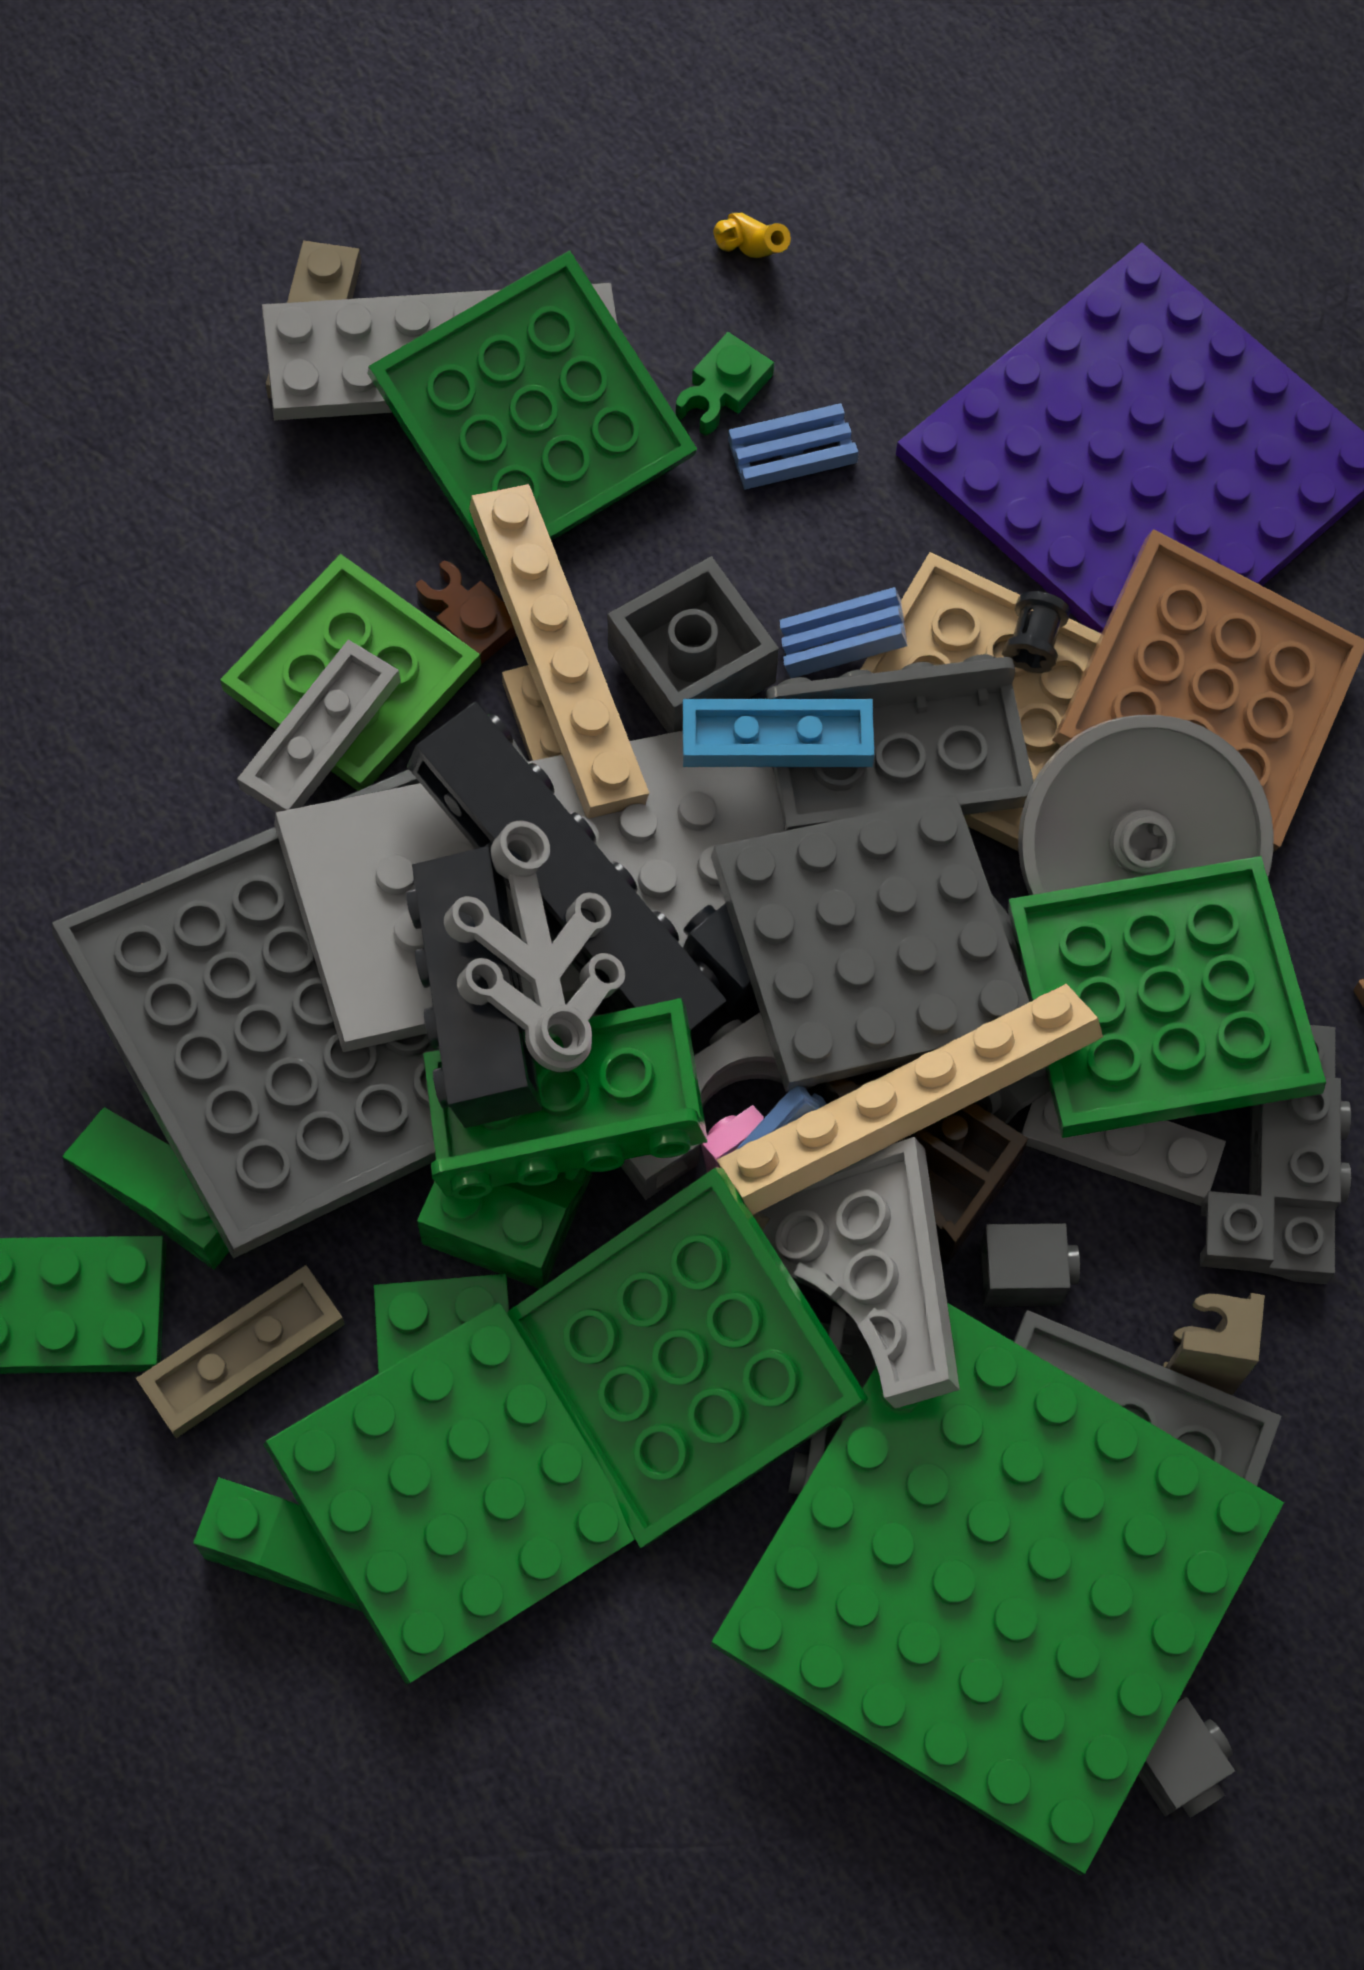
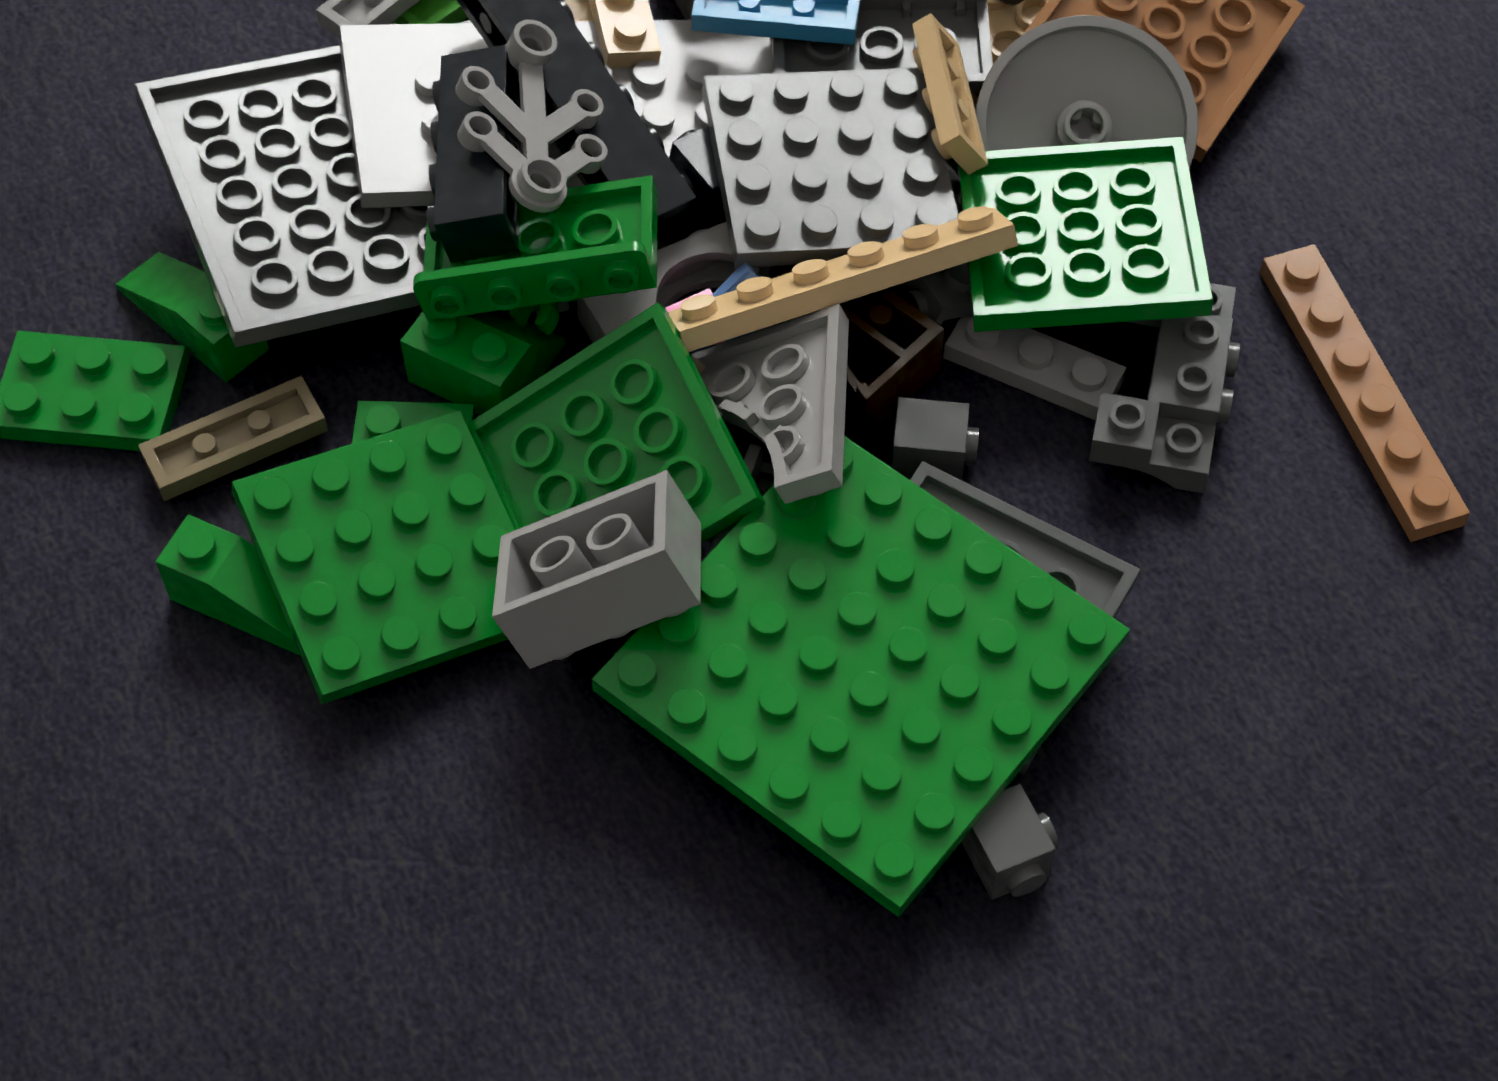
camera: 10 degrees right, 10 degrees down
dark tan hinge [1162,1293,1265,1395] -> none
none -> light grey brick [492,470,701,669]
none -> tan plate [912,13,988,175]

